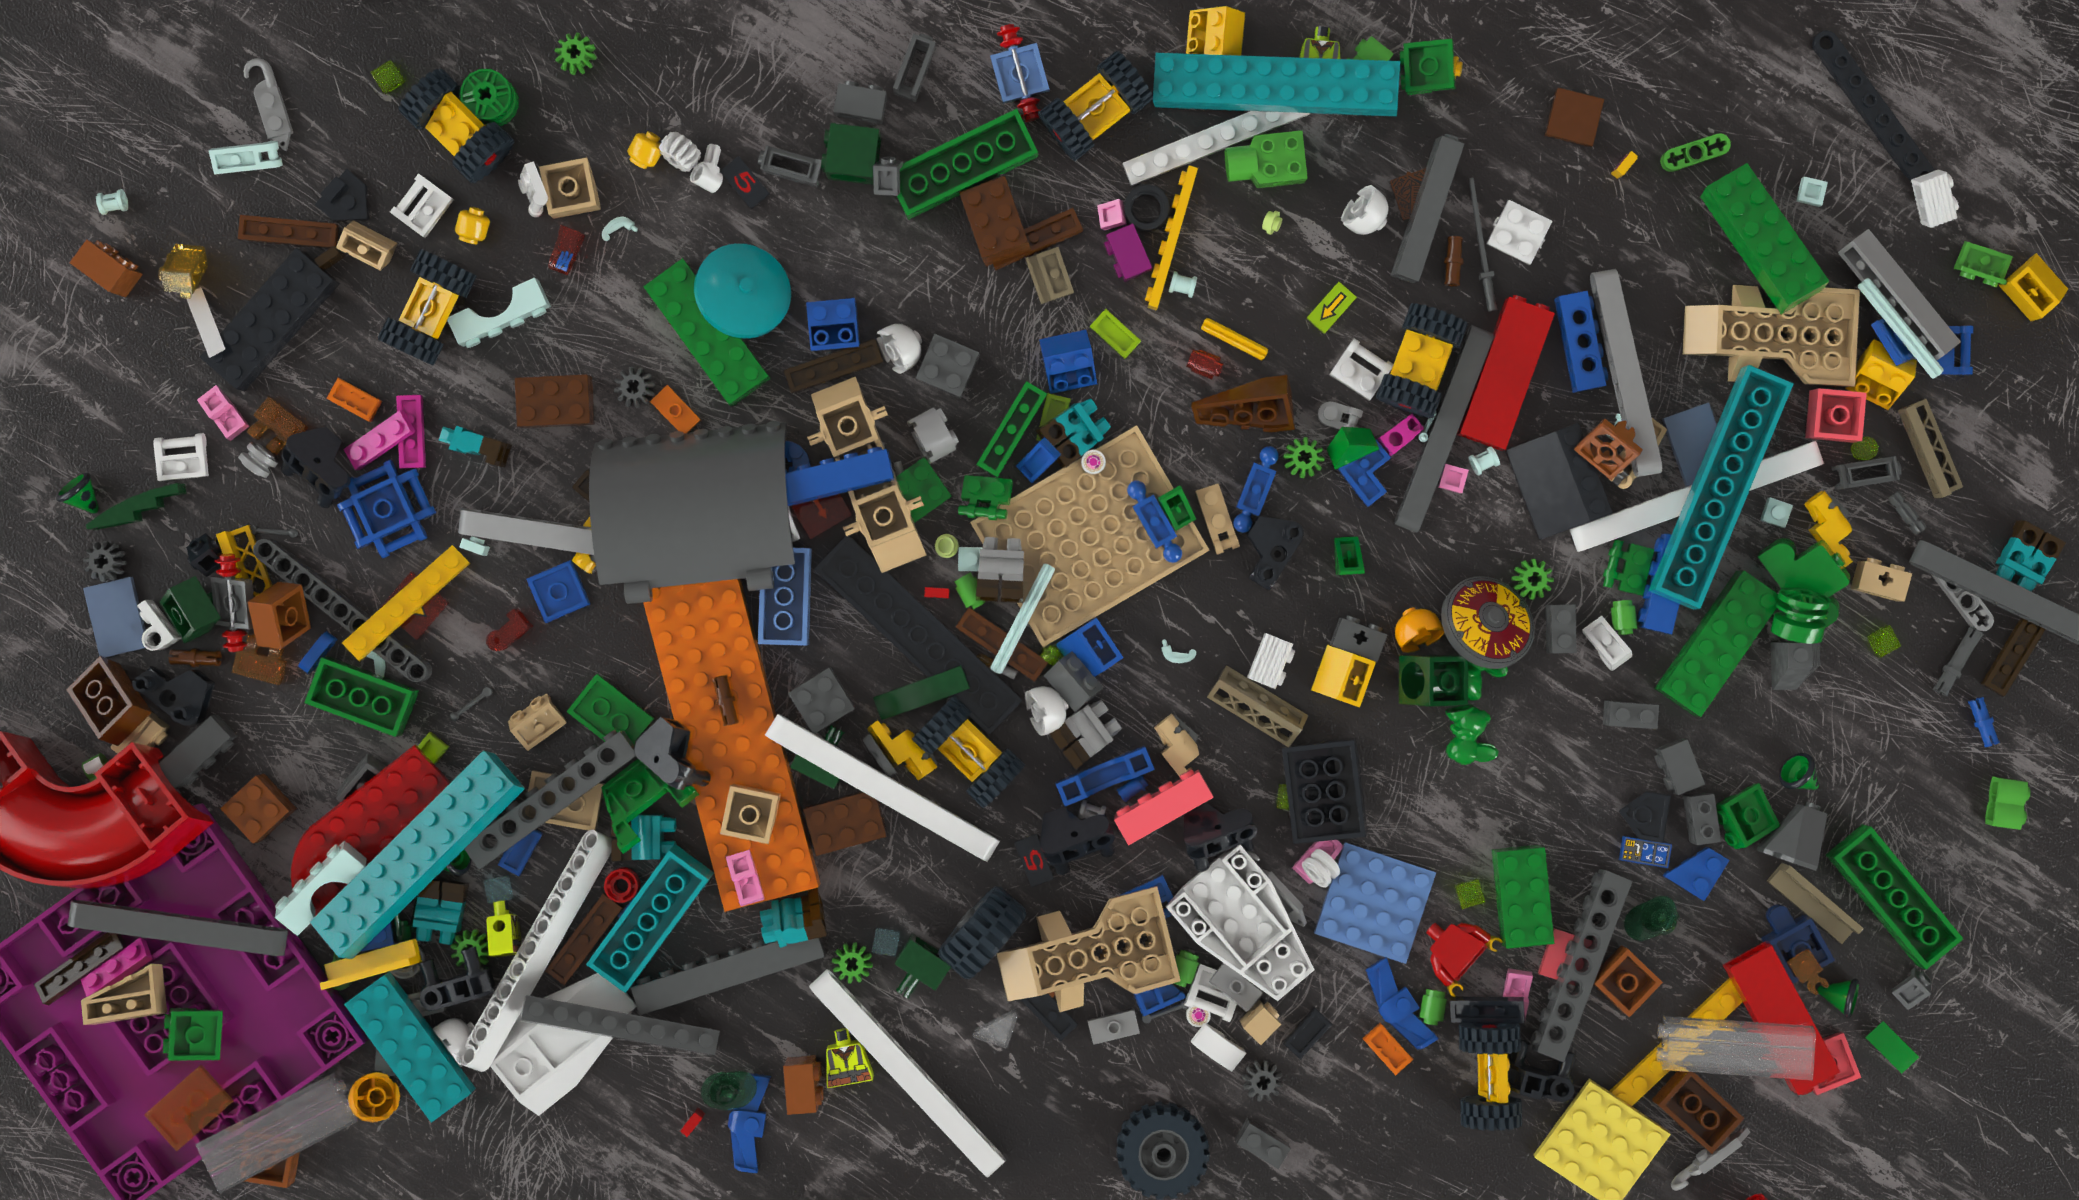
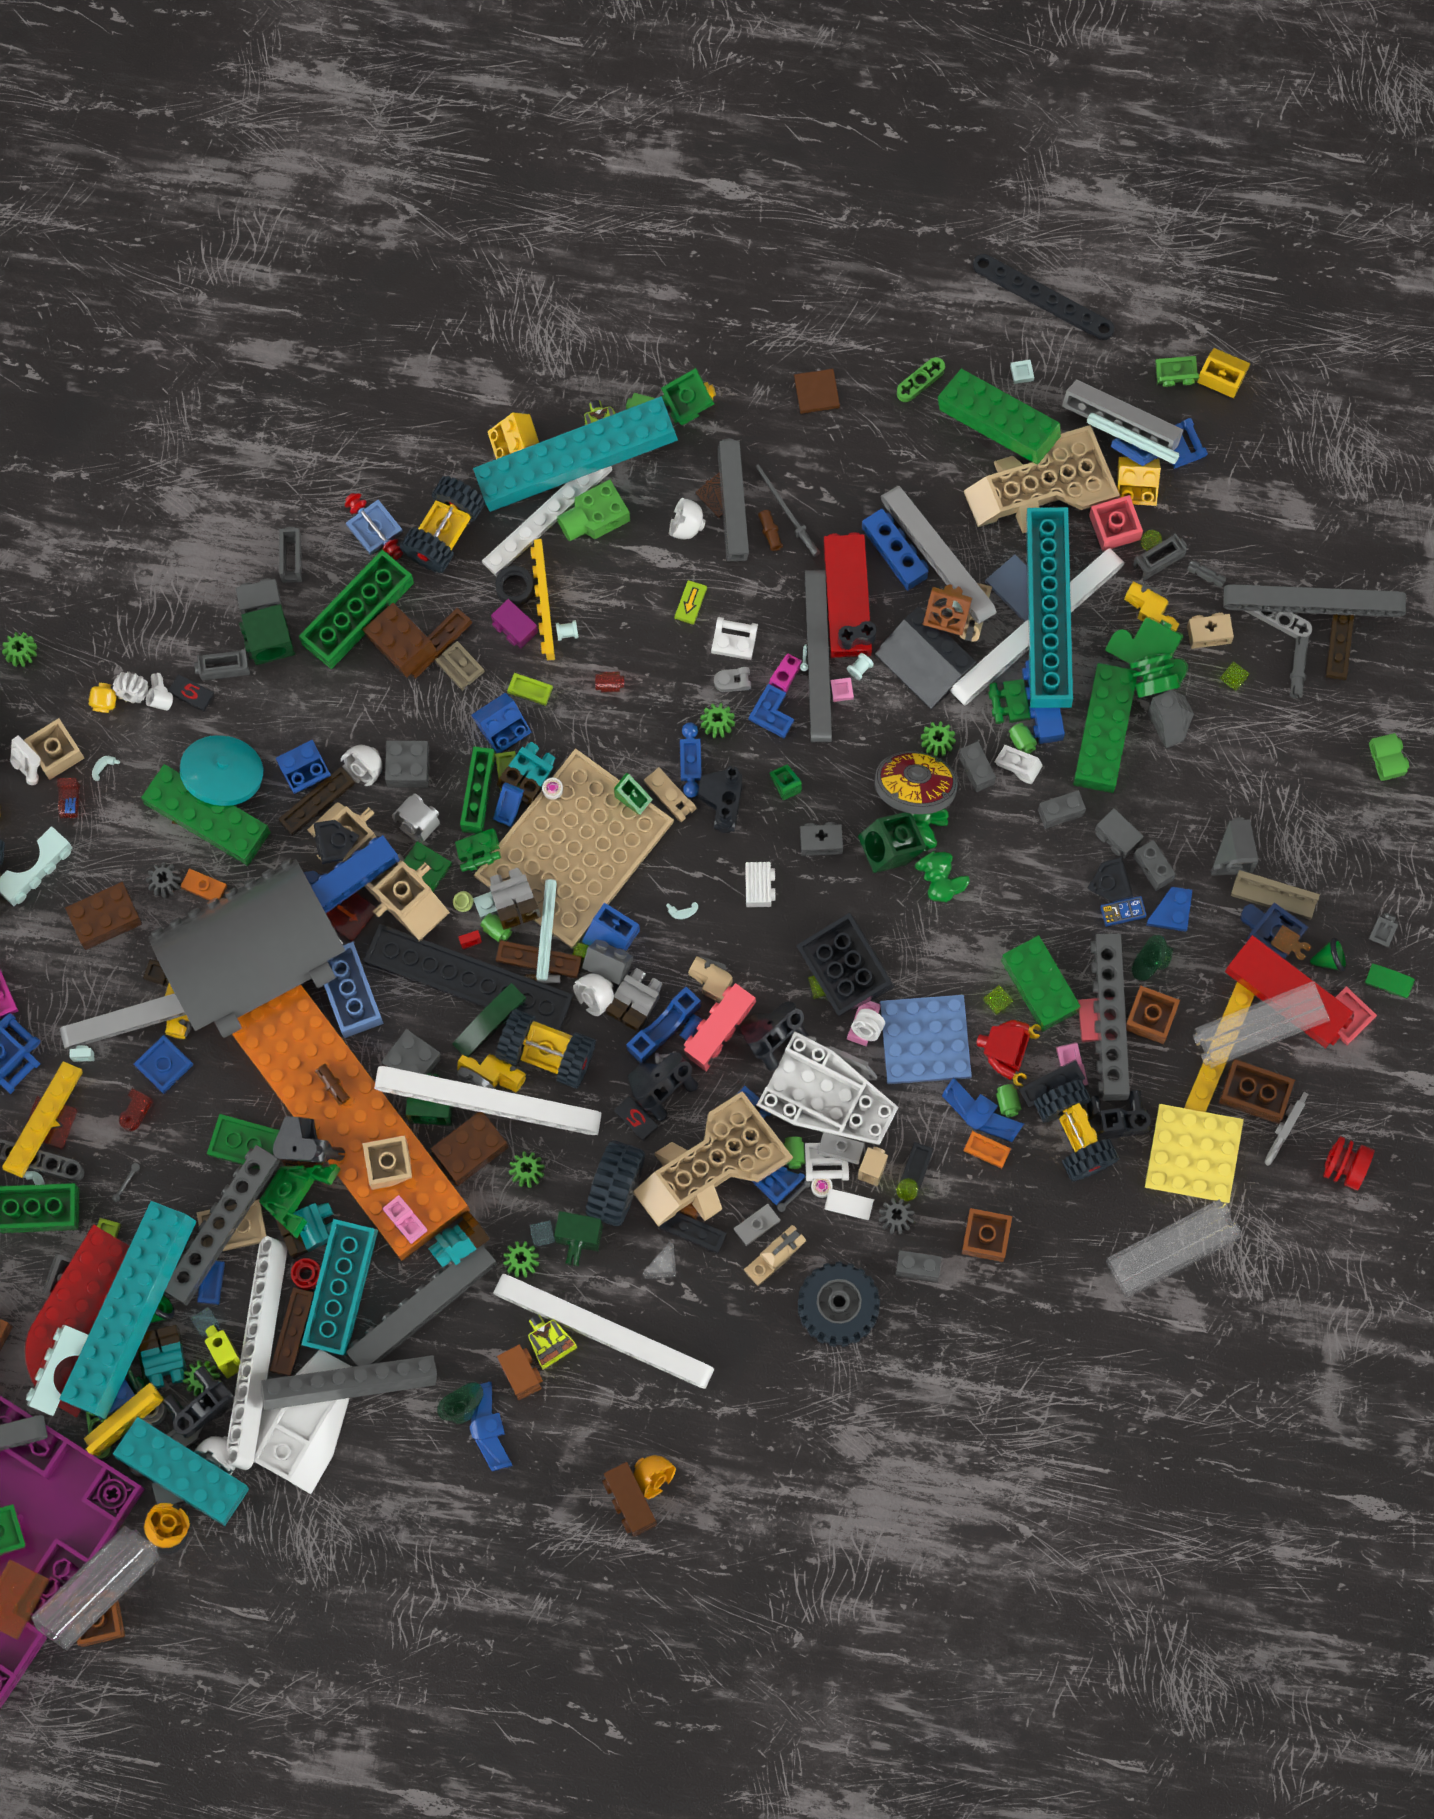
camera: 20 degrees left, 15 degrees down
hips [439,426,512,468] -> none
tan bracket [508,694,567,751] -> none
red tile [680,1108,705,1137] -> none
dark grey bracket [873,157,903,196] -> none
bright pink plate [1097,199,1126,230] -> none
blue plate [1127,480,1182,563] -> none
reddish brown wedge [1191,375,1295,432] -> none
yellow axle [1201,318,1268,360] -> none
dark tan fence [1207,665,1308,747] -> none
yellowish green plate [1262,211,1282,235] -> none
yellow slope [1311,645,1376,707] -> none
green slope [1326,427,1379,470] -> none
plate [1376,303,1468,418] -> none
light orange cylinder [1395,607,1444,653] -> none
white plate [1486,200,1552,265] -> none
yellow tile [1611,151,1638,179] -> none
green plate [1716,783,1780,849] -> none
light aqua plate [1760,497,1793,528] -> none
green hat [1779,753,1819,790] -> none
green brick [1825,824,1963,970] -> none
dark tan fence [1898,399,1963,499] -> none
white brick [1911,169,1959,228] -> none
blue pin [1968,697,2000,747] -> none
teal hips [1995,521,2066,591] -> none
none -> black plate [313,820,359,864]
none -> bright green gear [509,1152,545,1188]
none -> tan plate [744,1225,806,1286]
none -> black axle [838,621,876,650]
none -> clear neon green tile [896,1178,918,1201]
none -> dark orange brick [961,1208,1012,1262]

